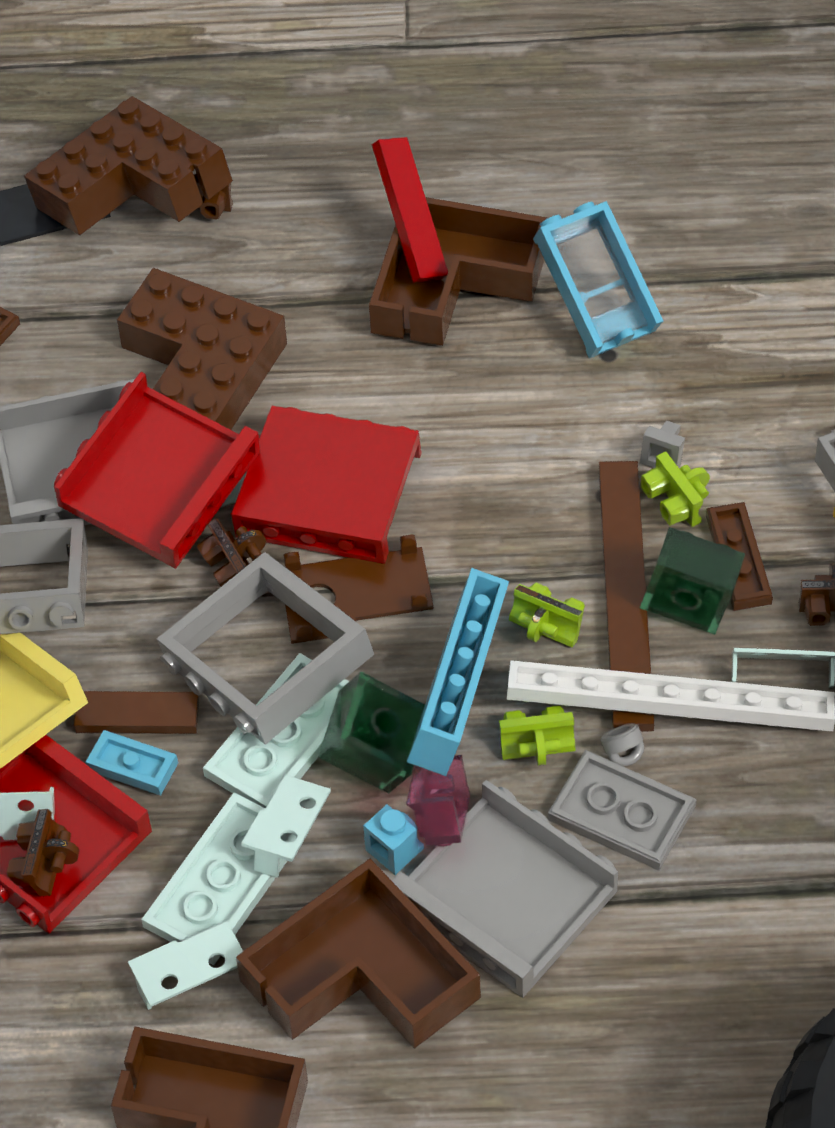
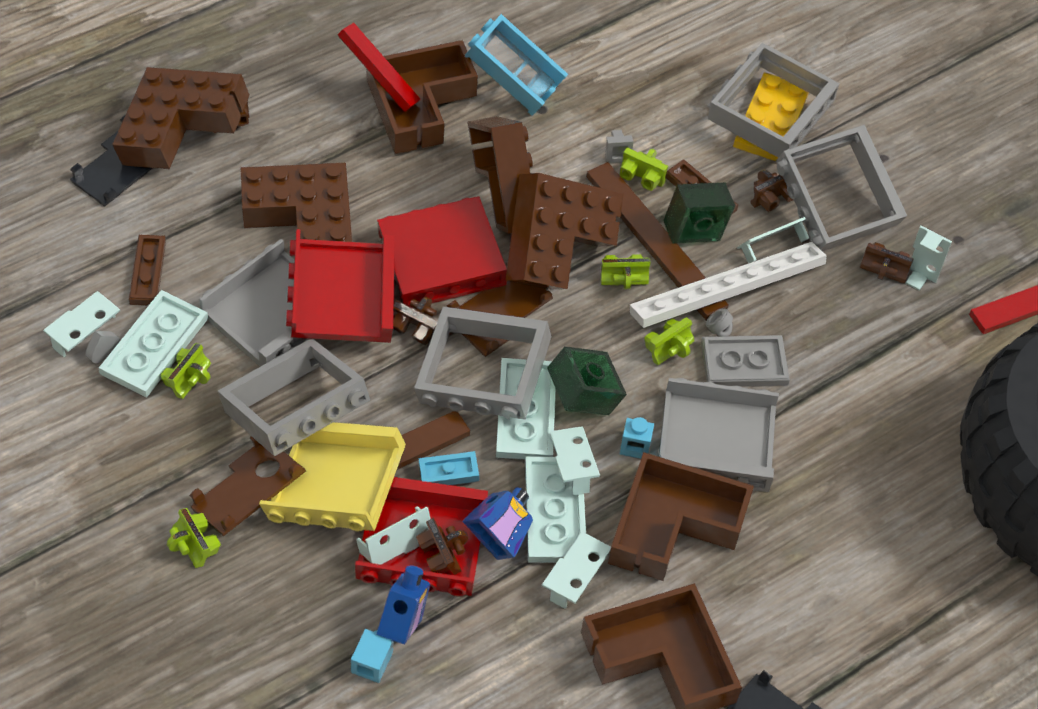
camera: 40 degrees left, 0 degrees up
clear pink window [406,755,471,847] -> none
medium azure brick [407,568,509,776] -> none
none -> blue torso [462,487,533,560]
none -> reddish brown piece [467,116,533,234]
none -> reddish brown piece [505,173,623,290]

